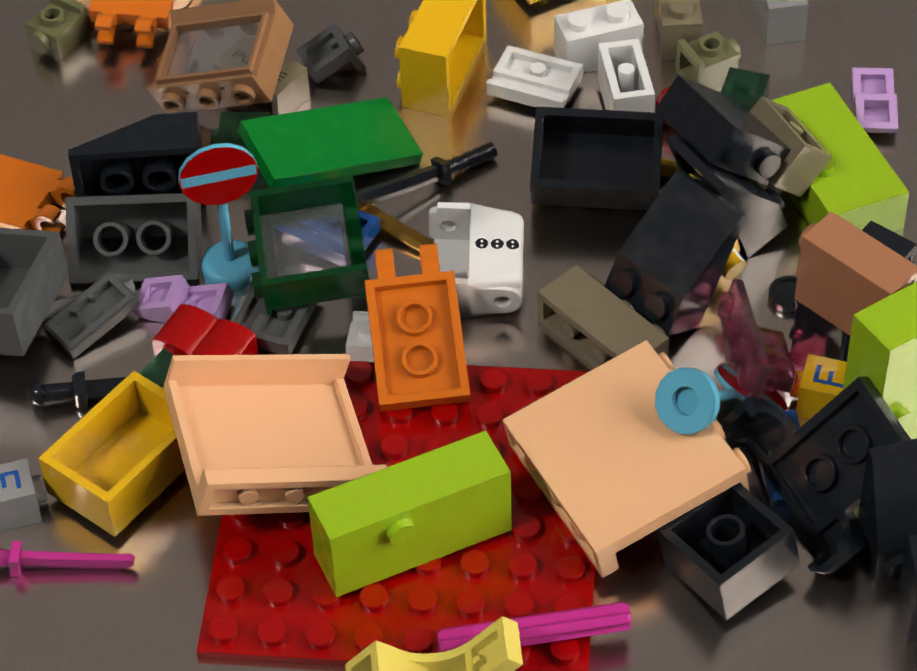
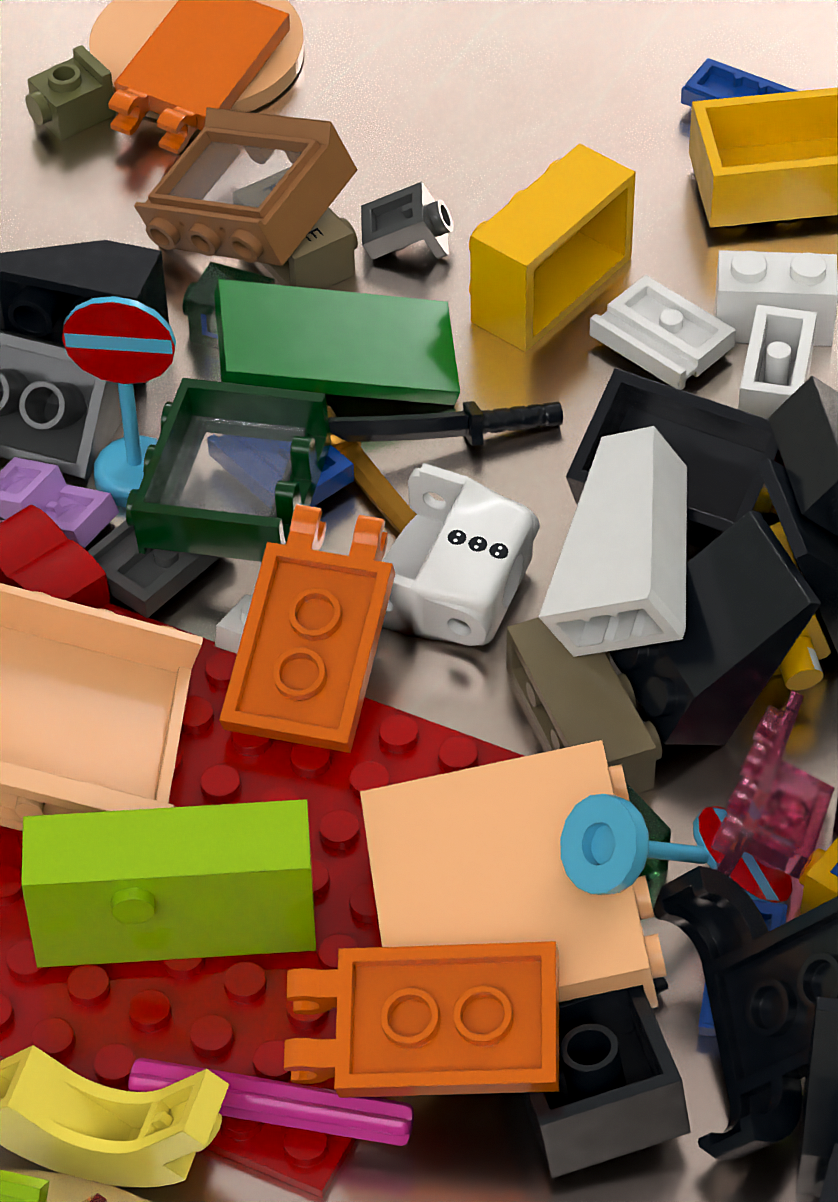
camera: 20 degrees right, 0 degrees up
none -> orange tile [284,941,559,1098]
none -> white slope [539,426,687,657]

